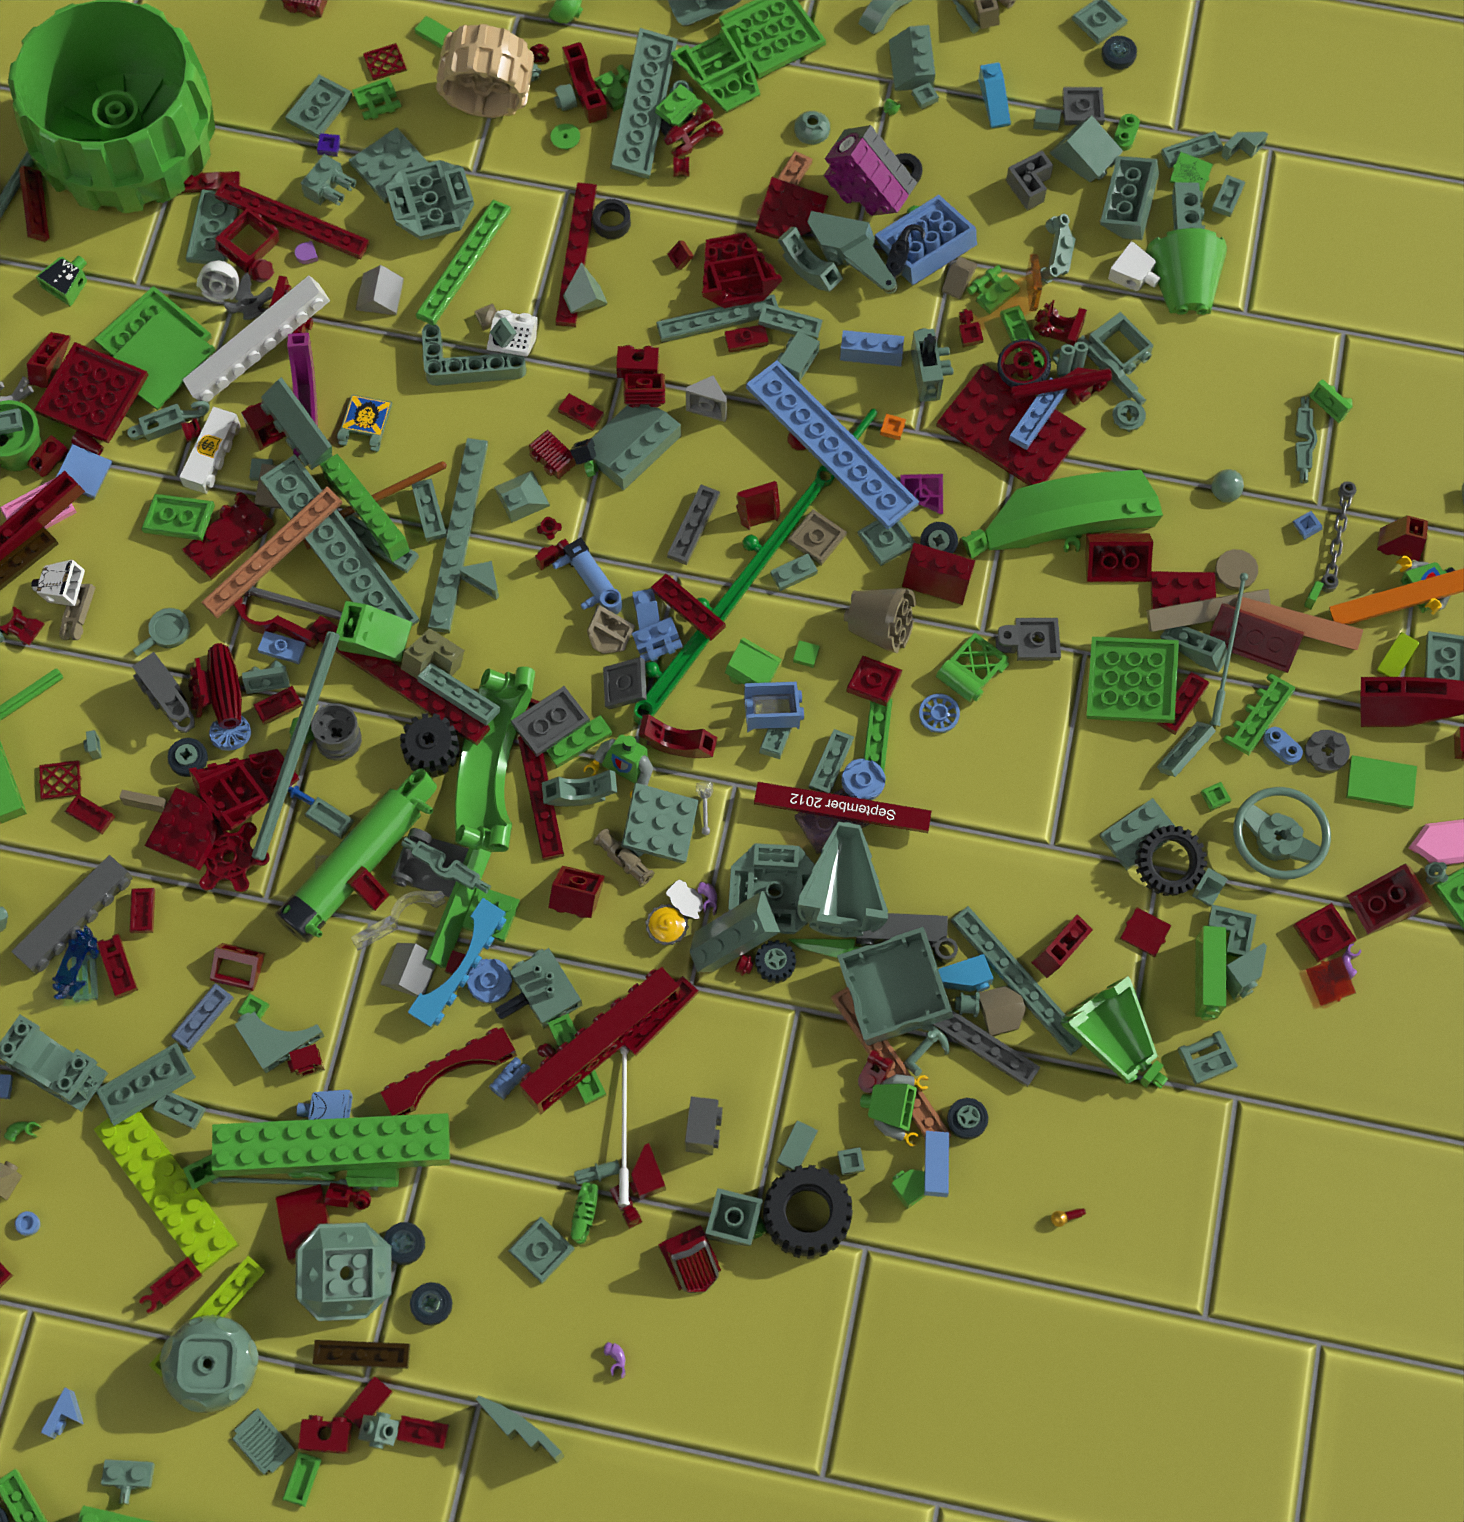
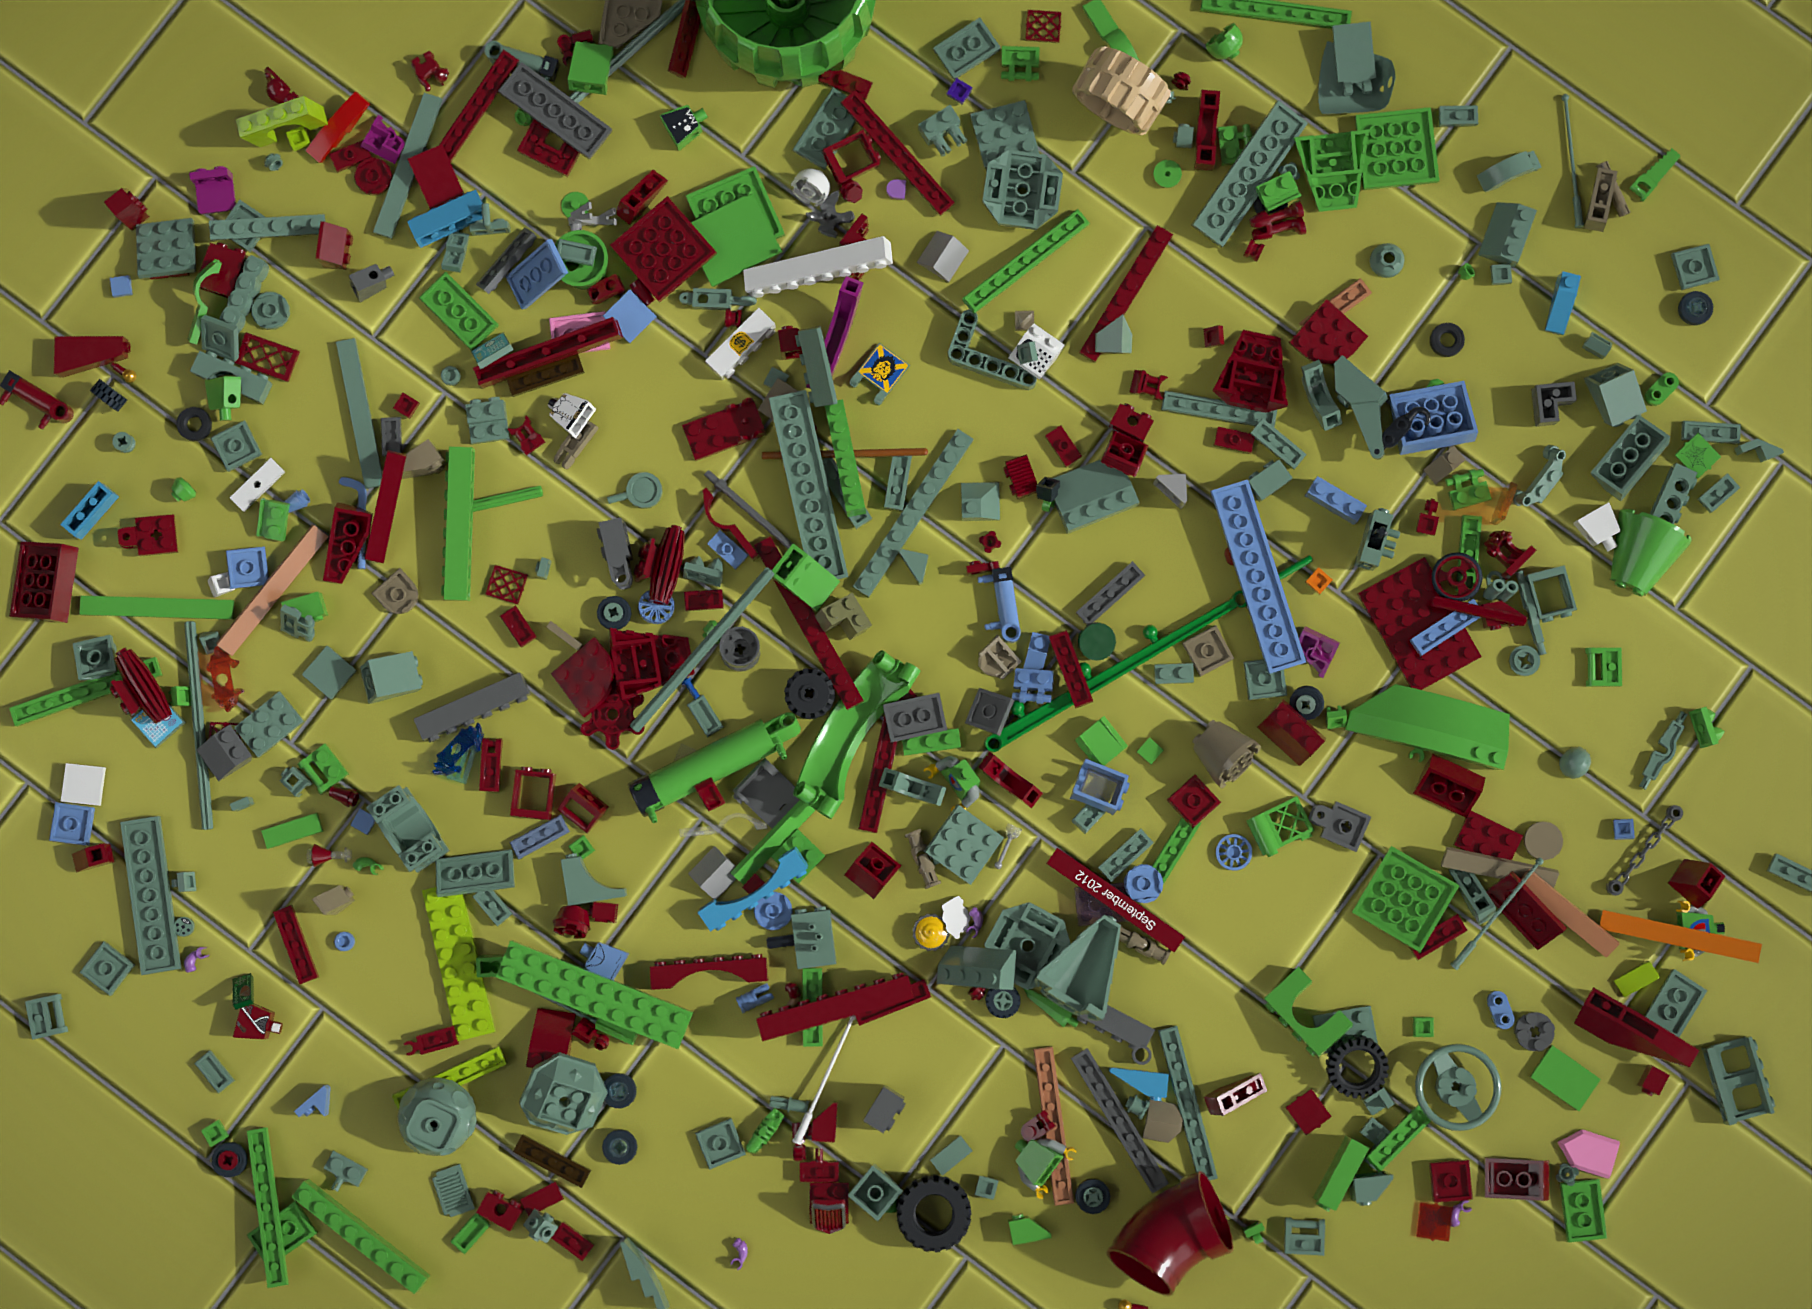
camera: 30 degrees right, 15 degrees up
dark red plate [129,888,155,934] -> none
bright green tile [142,494,215,541] -> none
nougat tile [201,487,343,619] -> none
sand green piece [401,837,491,894] -> none
sand green plate [417,663,500,726] -> none
black tyre [593,199,631,239] -> none
dark red slope [736,481,781,530] -> none
magenta piece [823,125,917,216] -> none
sand green tile [837,927,954,1046] -> none
sand green piece [903,1025,949,1076] -> none
medium blue tile [924,1131,949,1197] -> none
bright green cone [1060,976,1158,1084] -> none
dark grey plate [1062,87,1105,125] -> none
sand green plate [1157,721,1216,777] -> none
bright green hinge [1223,674,1295,756] -> none
bright green tile [1304,581,1323,610] -> none
none -> dark red window [510,766,556,820]
none -> dark red cone [552,905,591,939]
none -> dark red plate [800,1148,839,1182]
none -> dark green tile [1077,622,1116,661]
none -> dark red cylinder [1106,1171,1233,1296]
none -> dark tan piece [1119,925,1171,965]
none -> dark red piece [1129,370,1168,401]
none -> bright green arch [1264,967,1353,1058]
none -> bright green plate [1365,1104,1431,1172]
none -> bright green plate [1585,648,1622,687]

